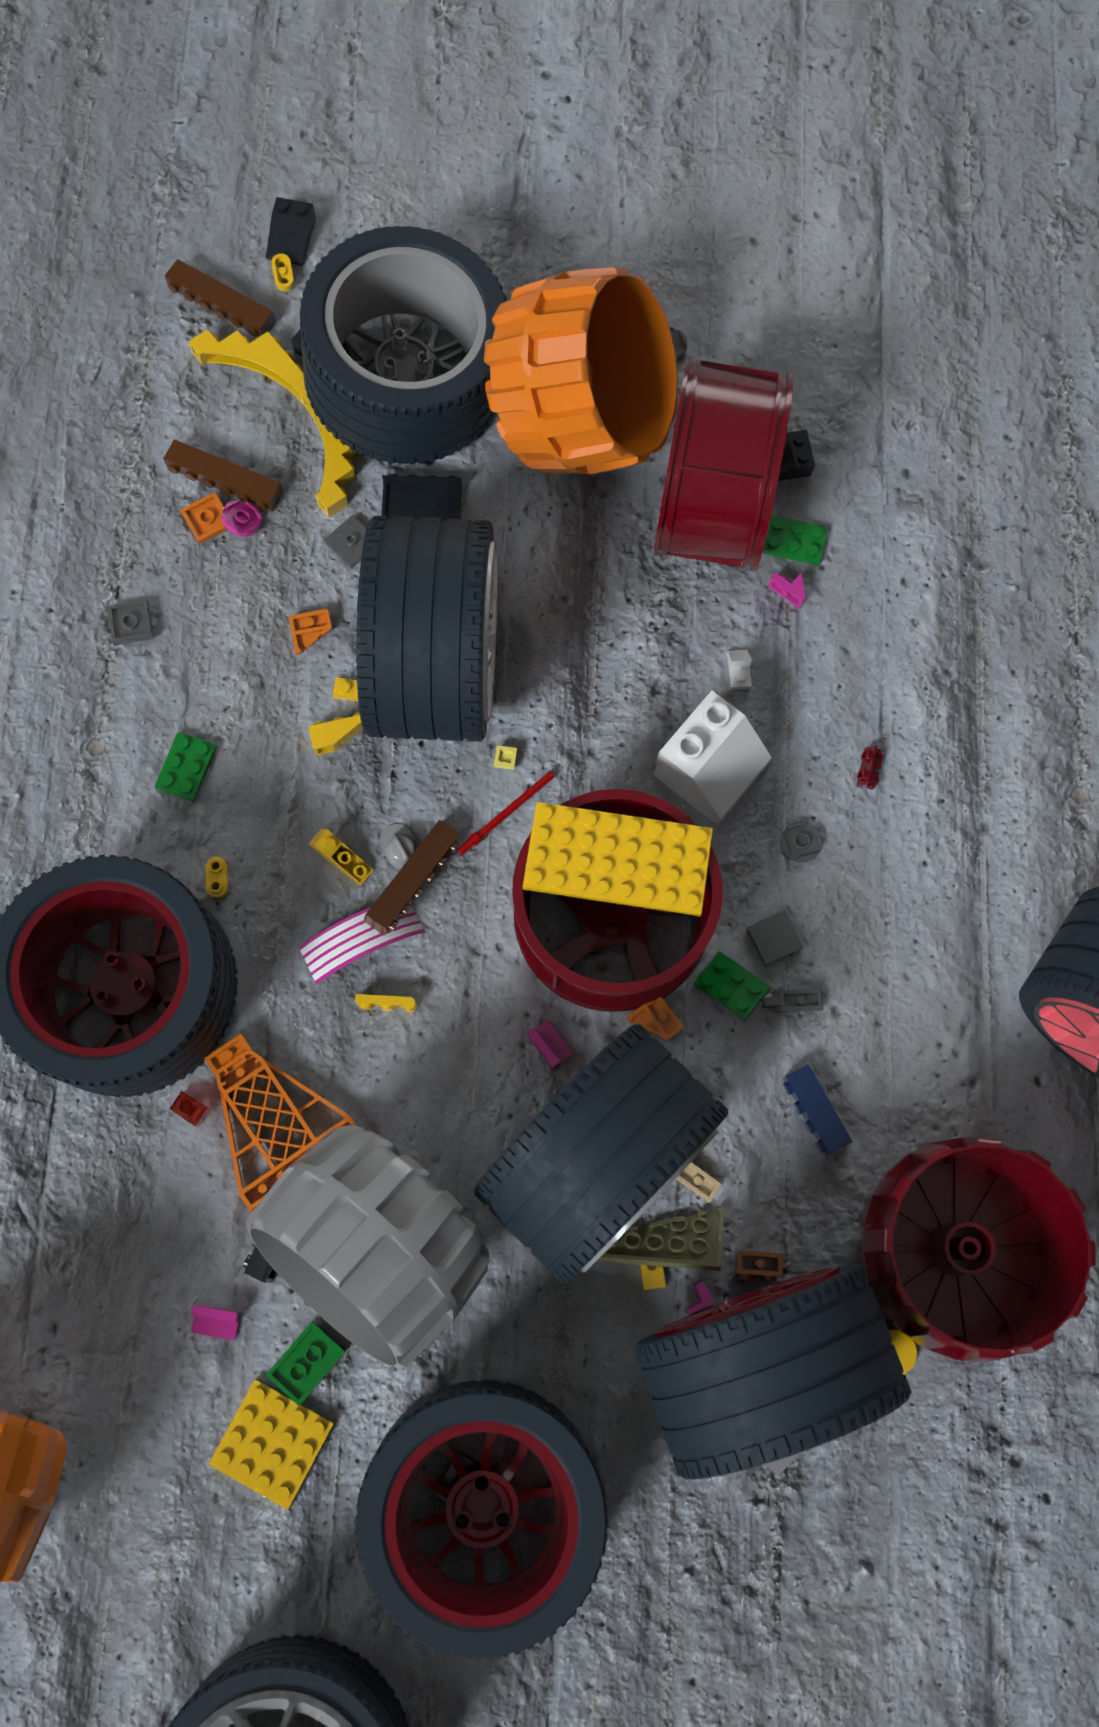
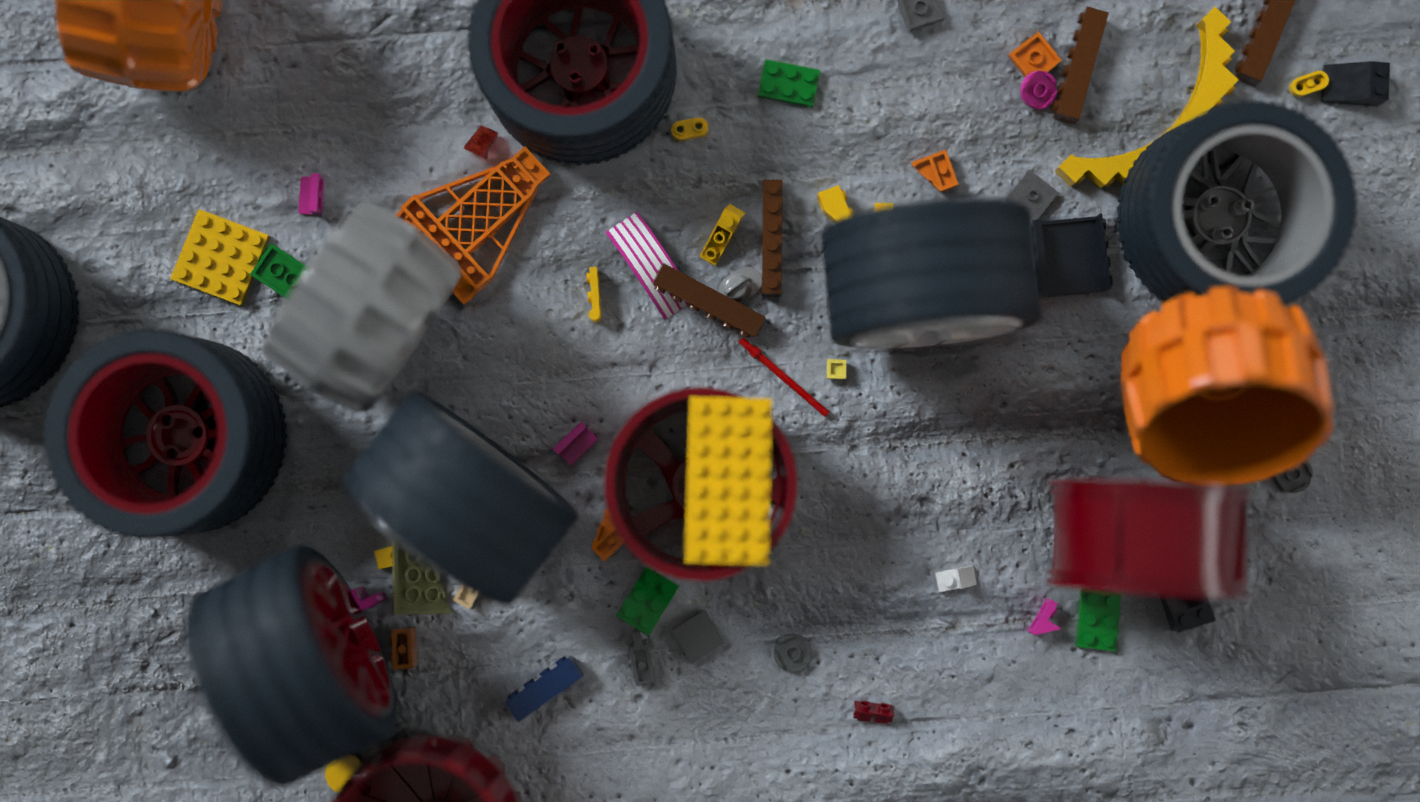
camera: 90 degrees right, 10 degrees up
white slope [653,690,772,826] -> none
none -> reddish brown brick [762,179,783,297]

